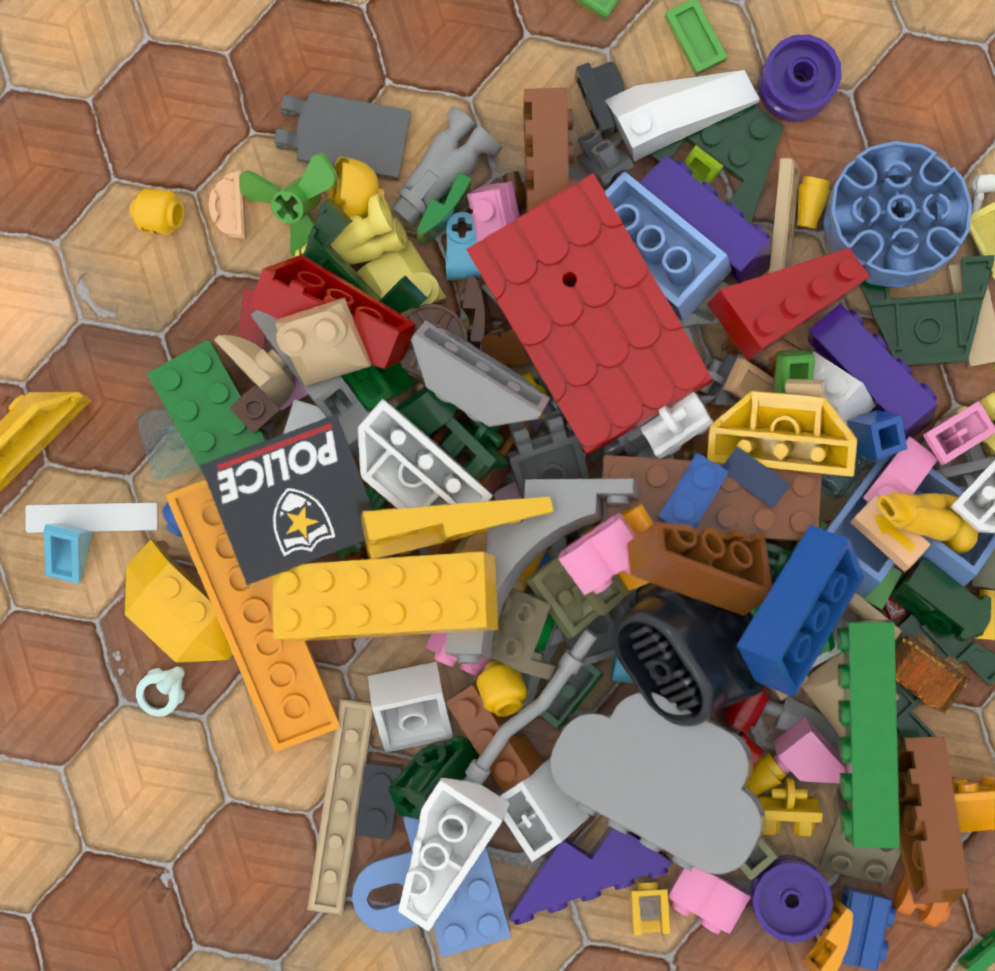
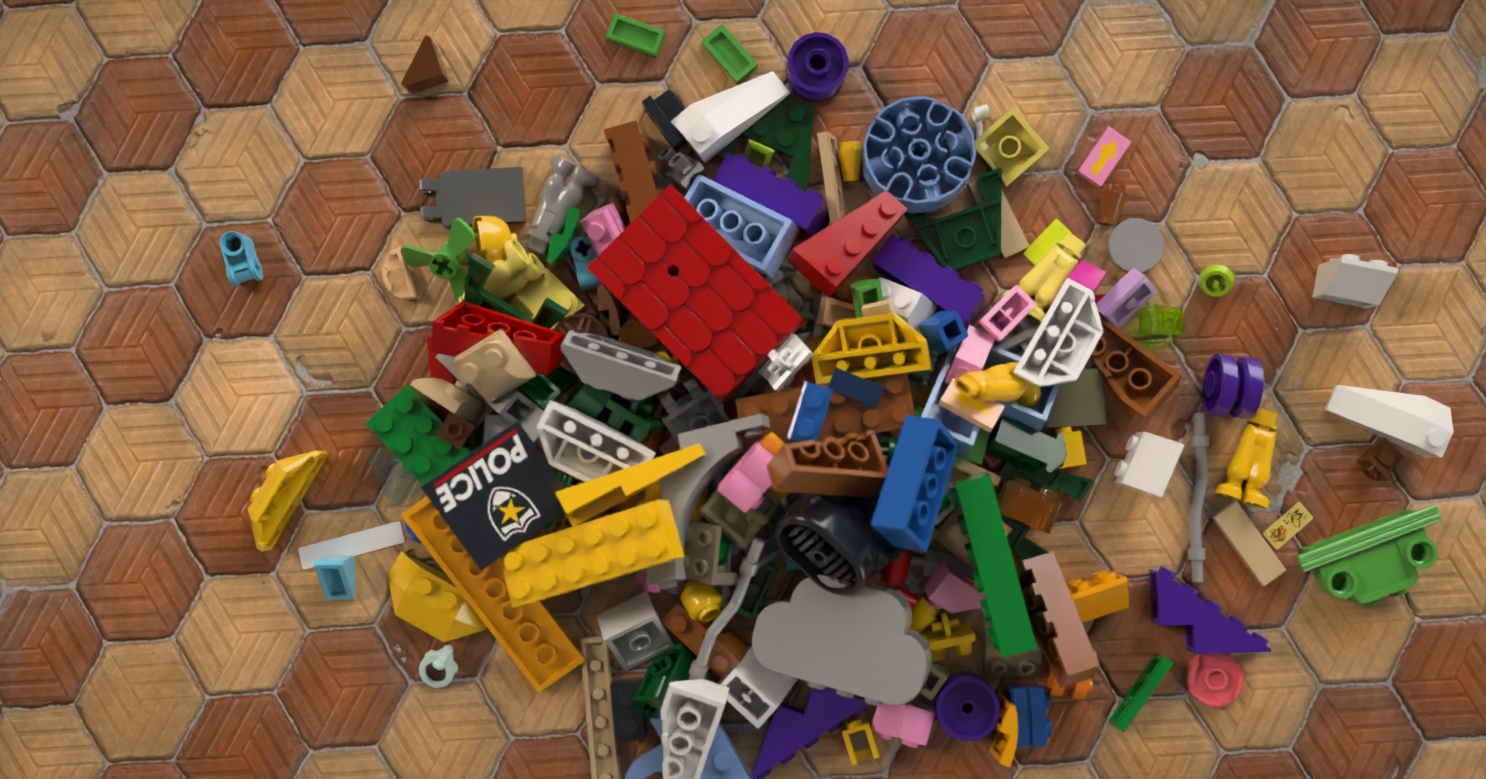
camera: 10 degrees left, 0 degrees up
yellow head [129,188,185,235] -> none
none -> medium azure piece [219,231,263,287]

